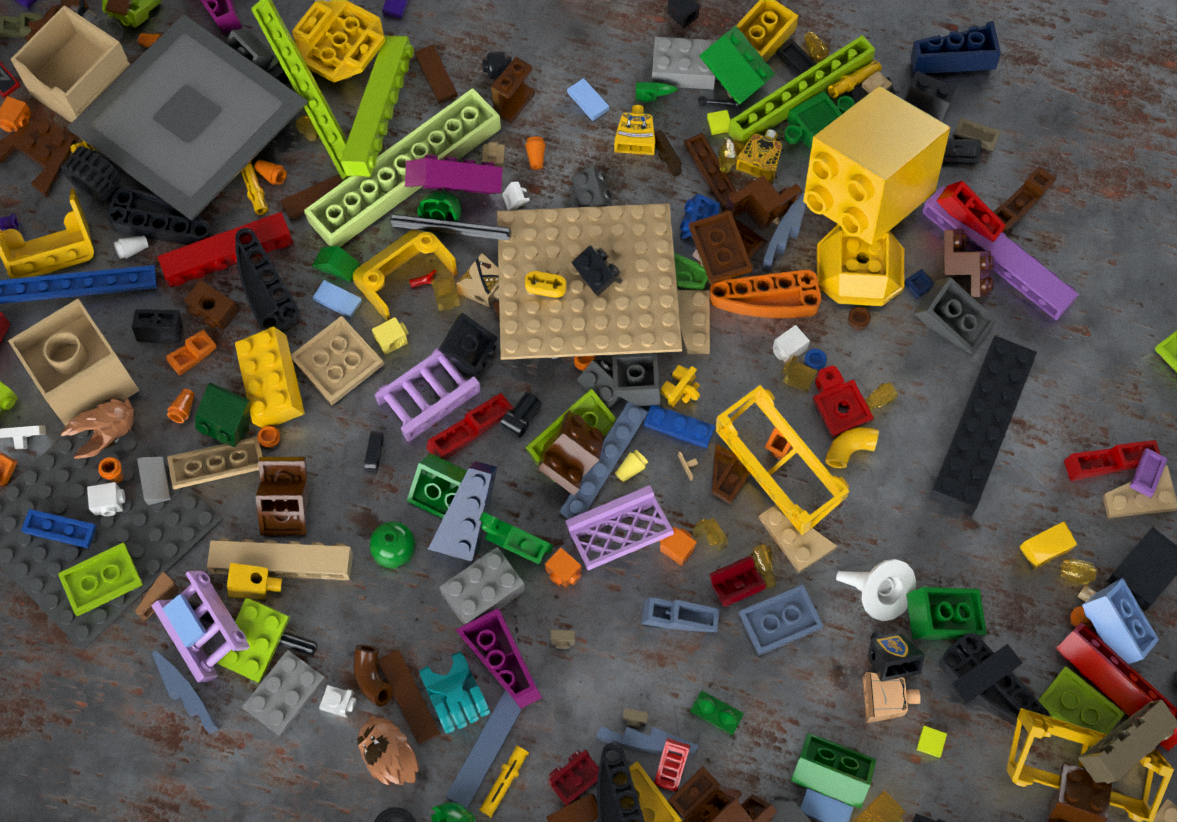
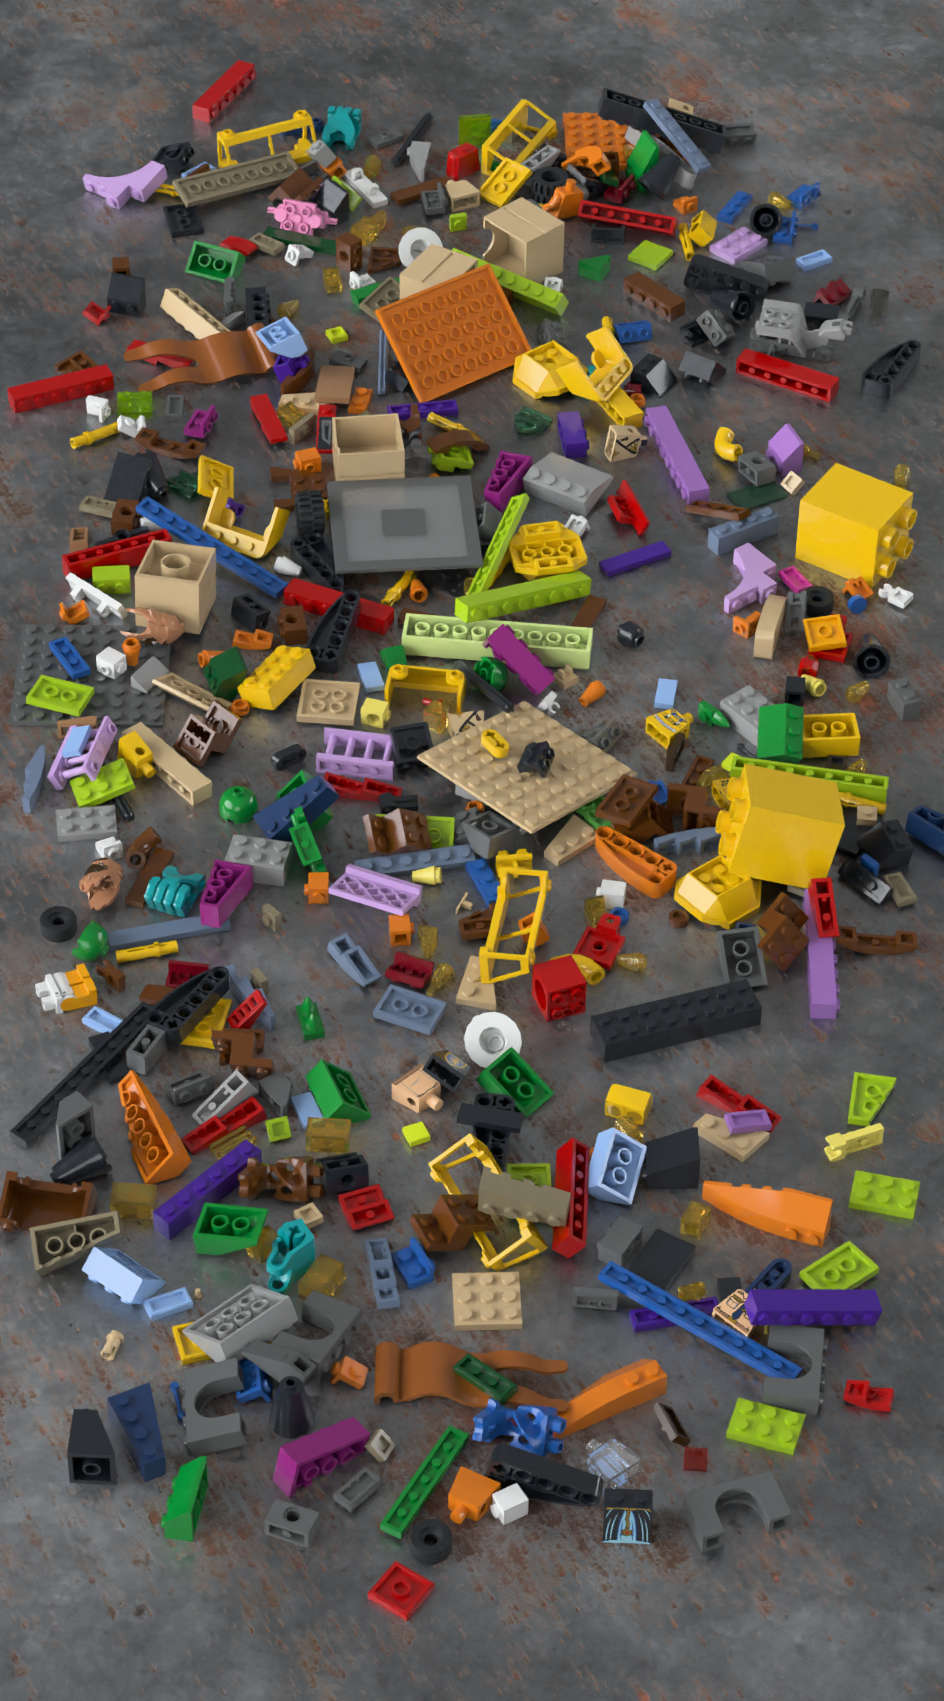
camera: 45 degrees right, 25 degrees down
reddish brown panel [491,57,535,124] -> none
none -> red brick [532,955,587,1022]

